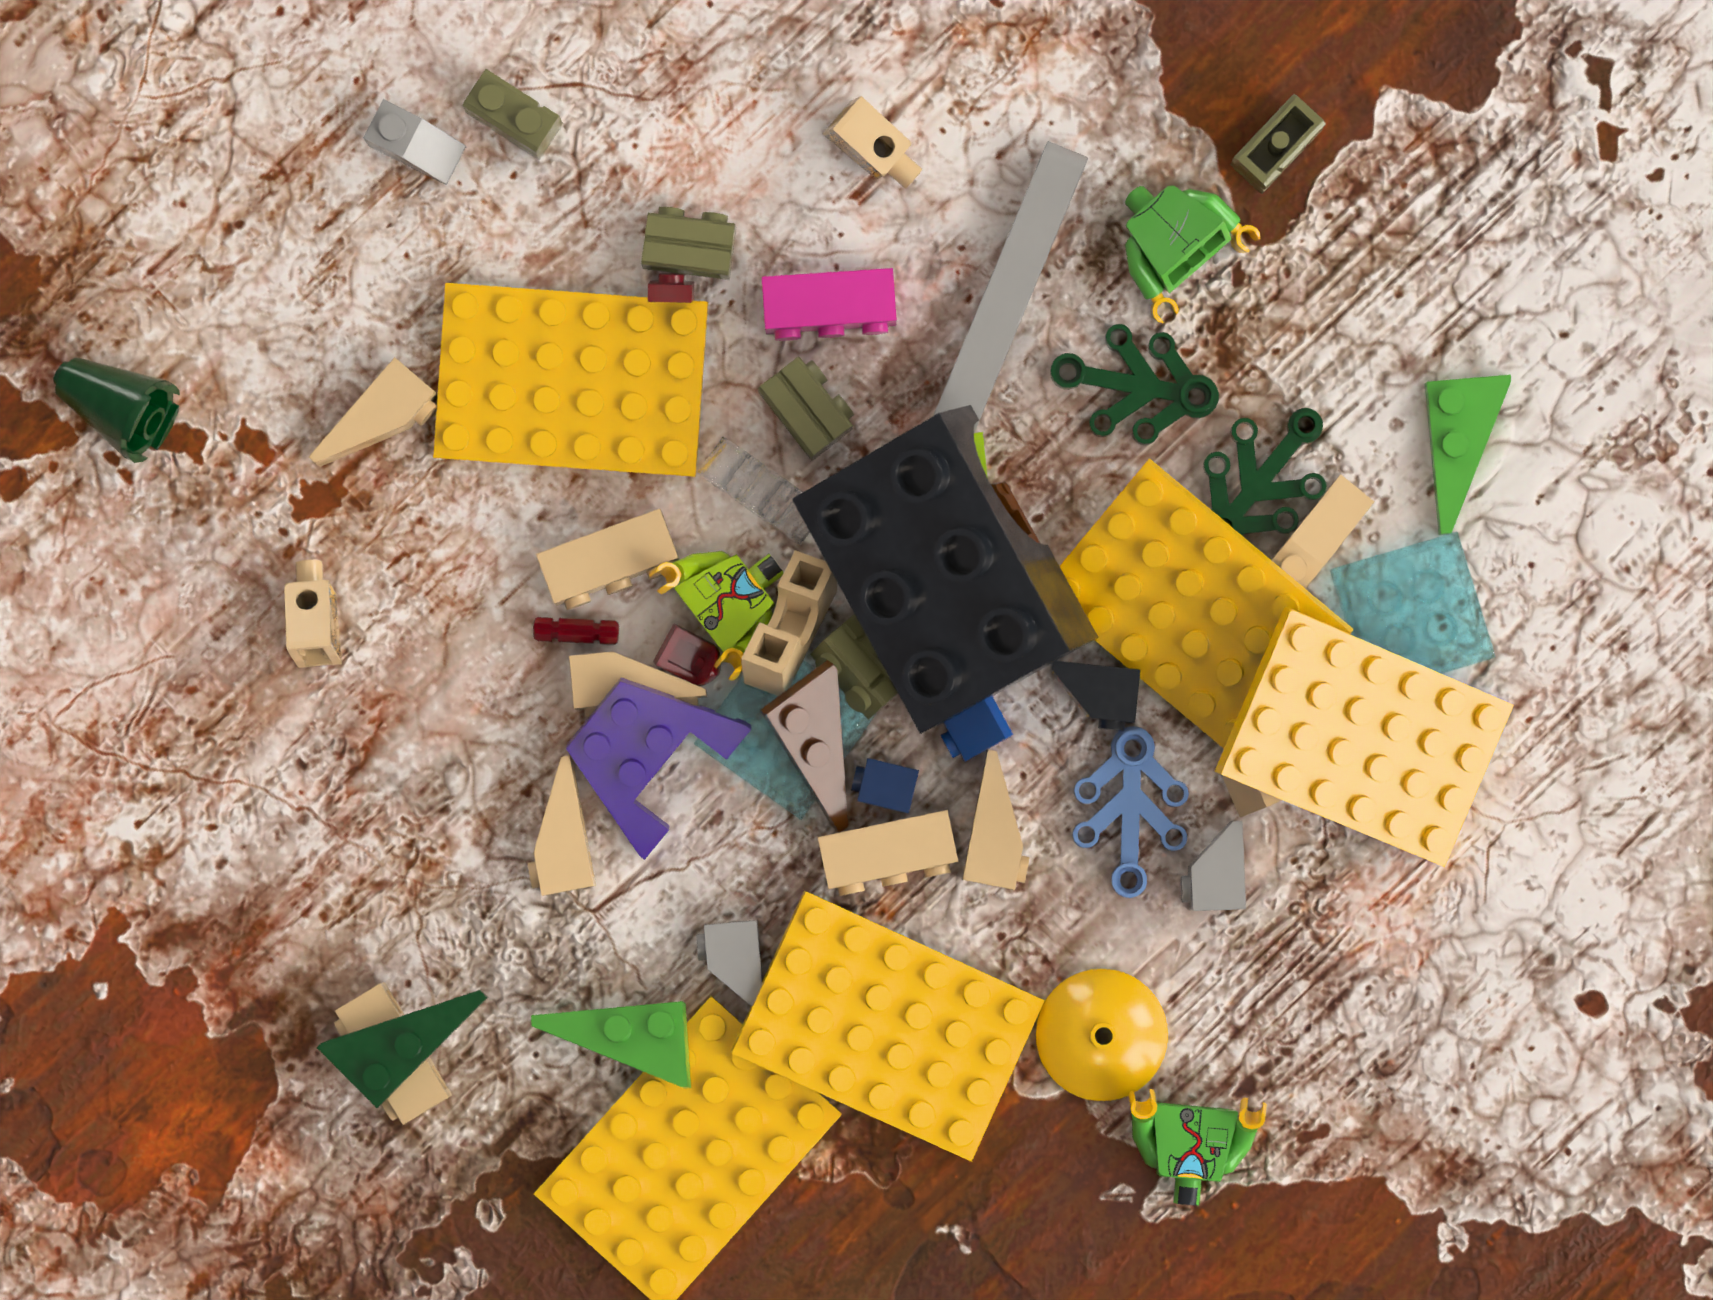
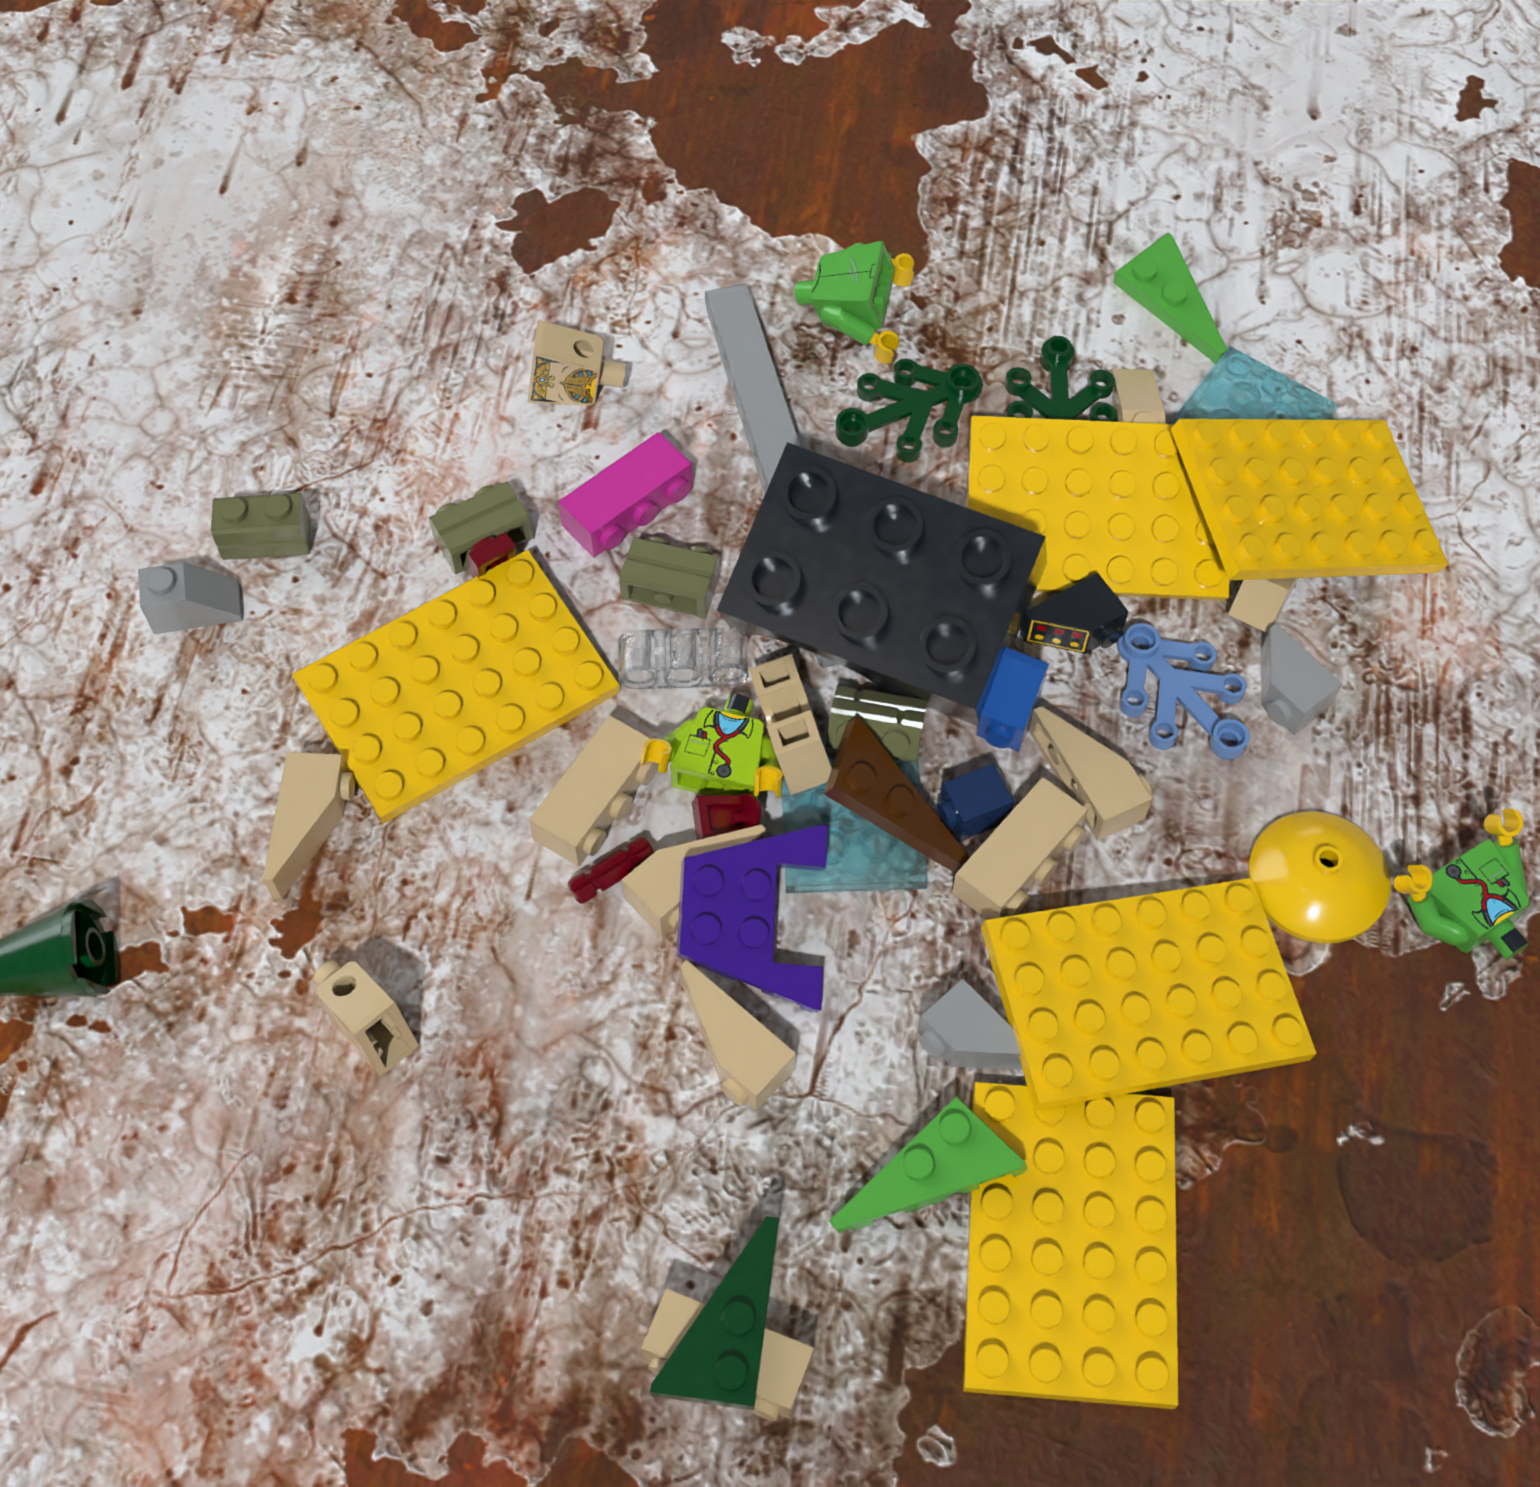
camera: 40 degrees left, 25 degrees down
olive brick [1230,94,1326,194] -> none

